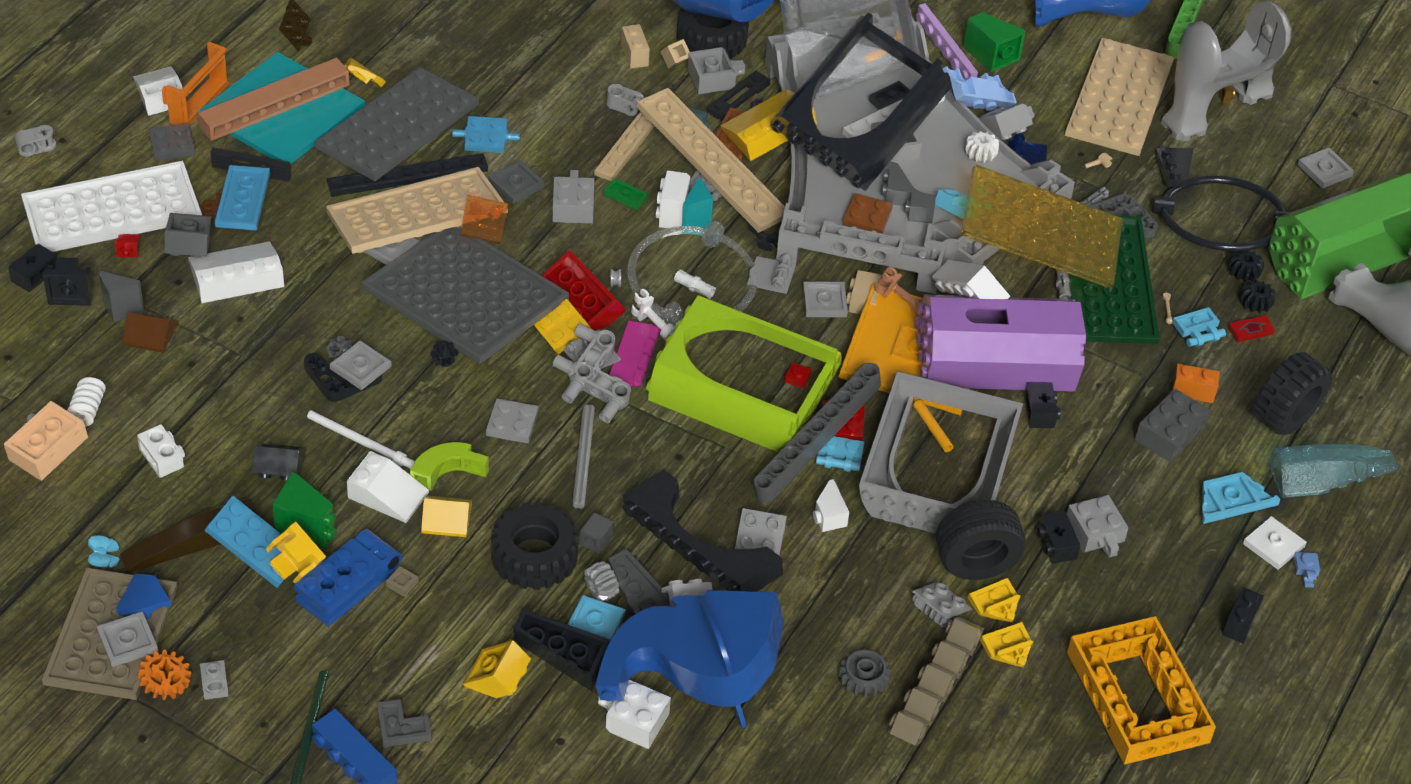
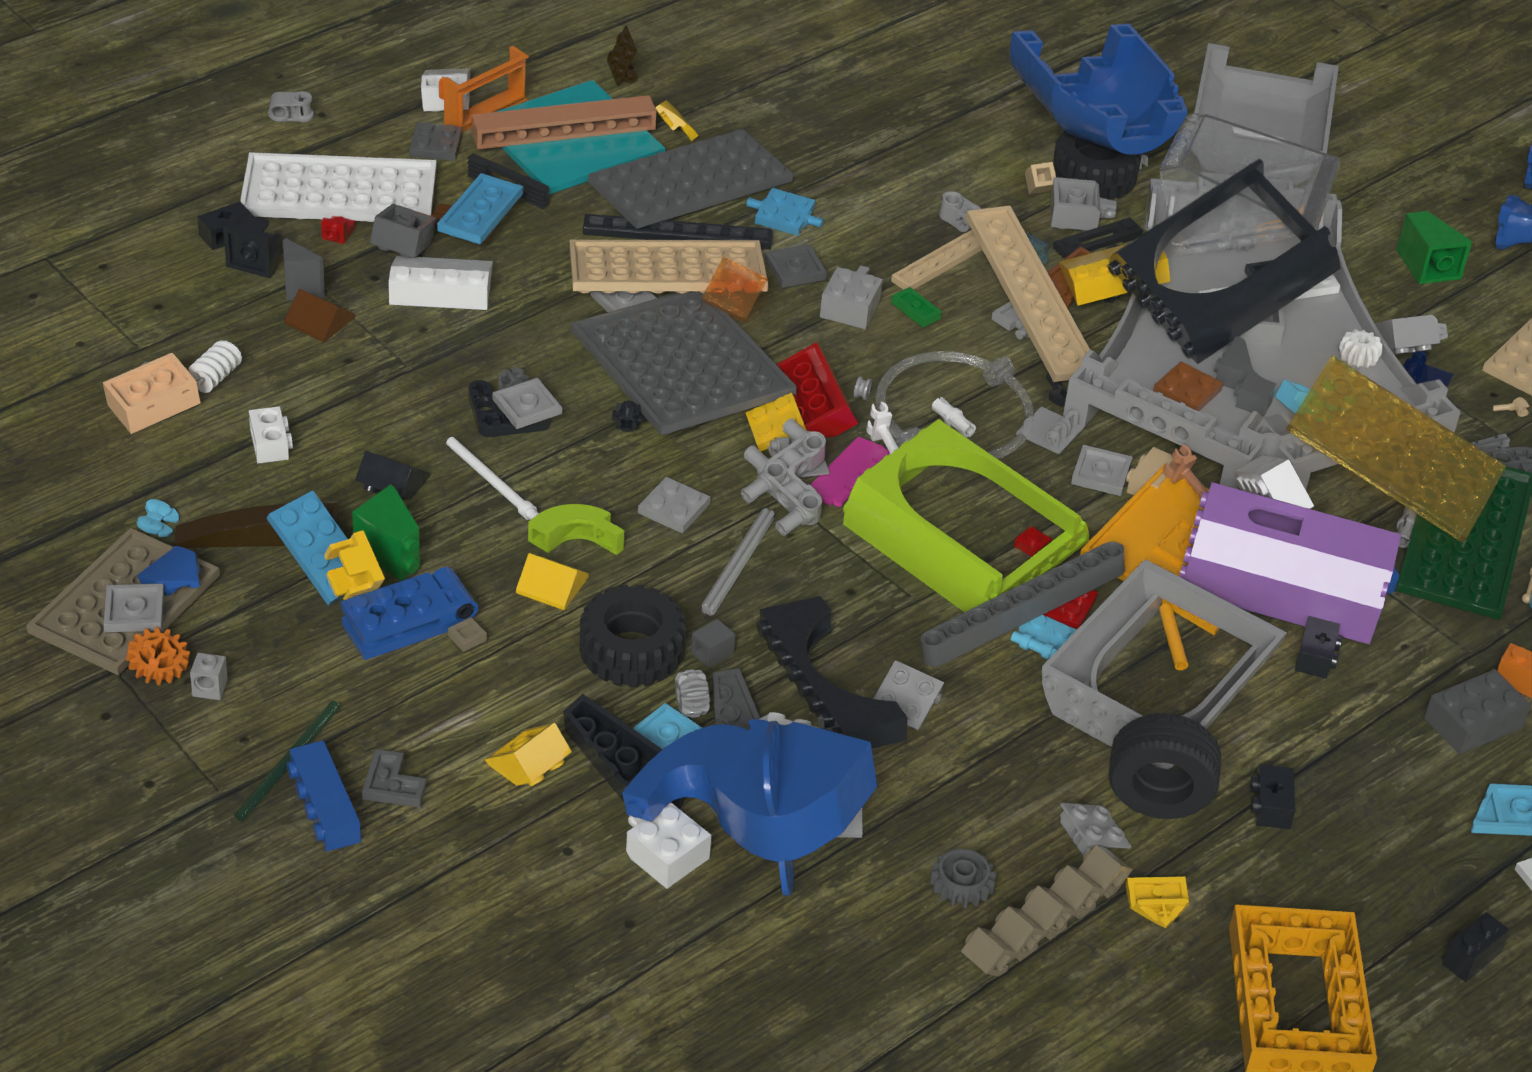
camera: 20 degrees right, 5 degrees down
white slope [347,451,429,523] -> none
tan brick [621,24,650,69] -> none
white hinge [656,170,690,230] -> none
teal slope [681,178,713,234] -> none
white slope [813,479,849,532] -> none
lavender plate [916,3,978,81] -> none
light blue bracket [943,66,1017,111] -> none
yellow slope [967,578,1020,622] -> none
light grey hinge [1067,495,1128,558] -> none

